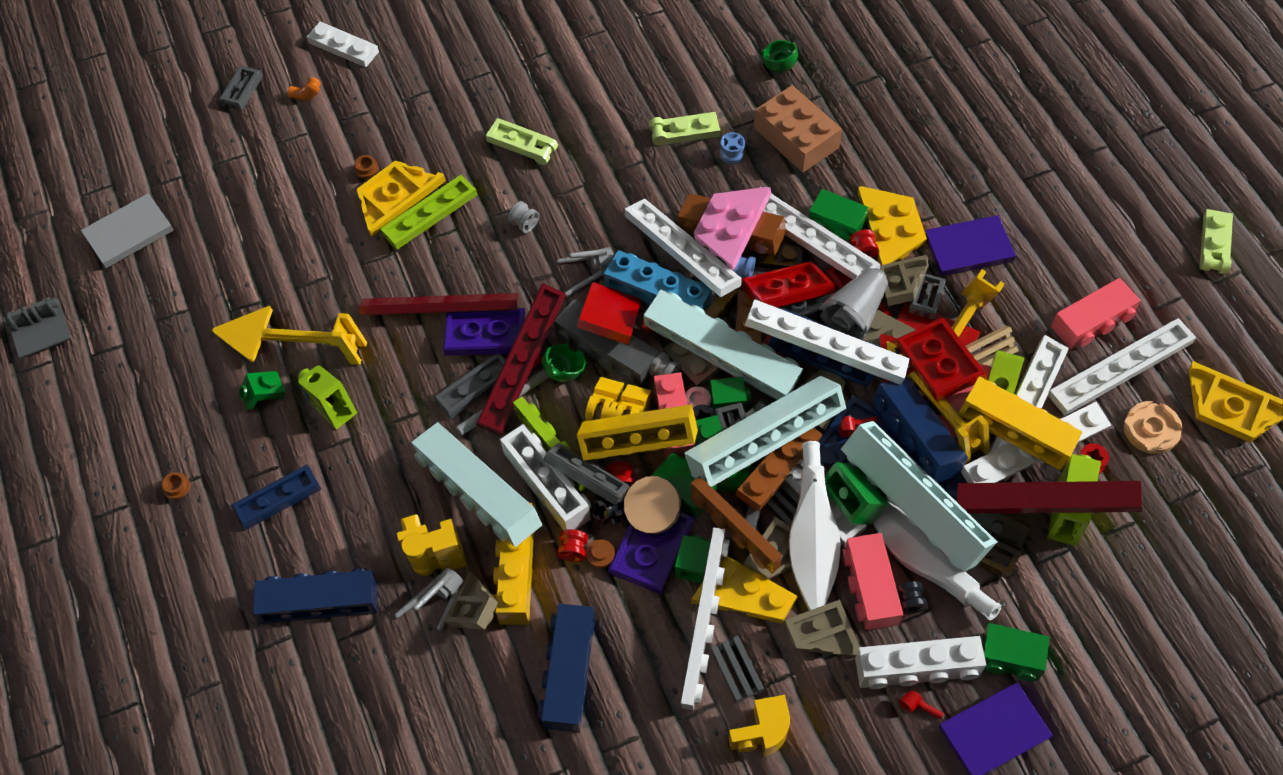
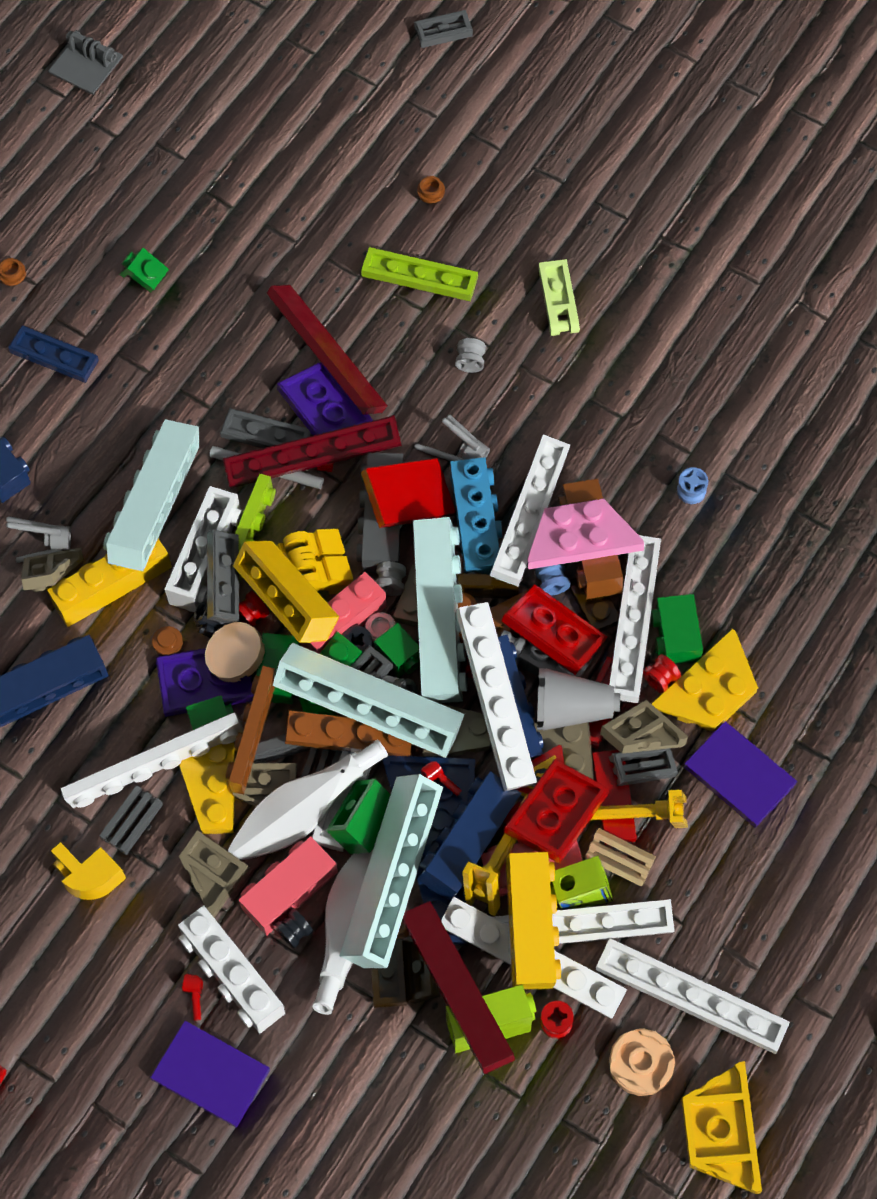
camera: 55 degrees right, 5 degrees up
light grey tile [81,193,174,268] -> none
yellow piece [212,306,367,365] -> none
orange arm [287,77,320,101] -> none
lime torso [298,365,357,430] -> none
white plate [307,22,379,67] -> none
yellow wing [357,161,446,237] -> none
yellow hips [397,515,467,576] -> none
green hair [542,343,586,383] -> none
red wheel [557,529,588,562] -> none
yellowish green plate [649,112,720,145] -> none
nougat brick [754,85,842,173] -> none
green hair [762,40,798,73] -> none
green brick [982,623,1050,681] -> none
coral brick [1051,278,1141,350] -> none

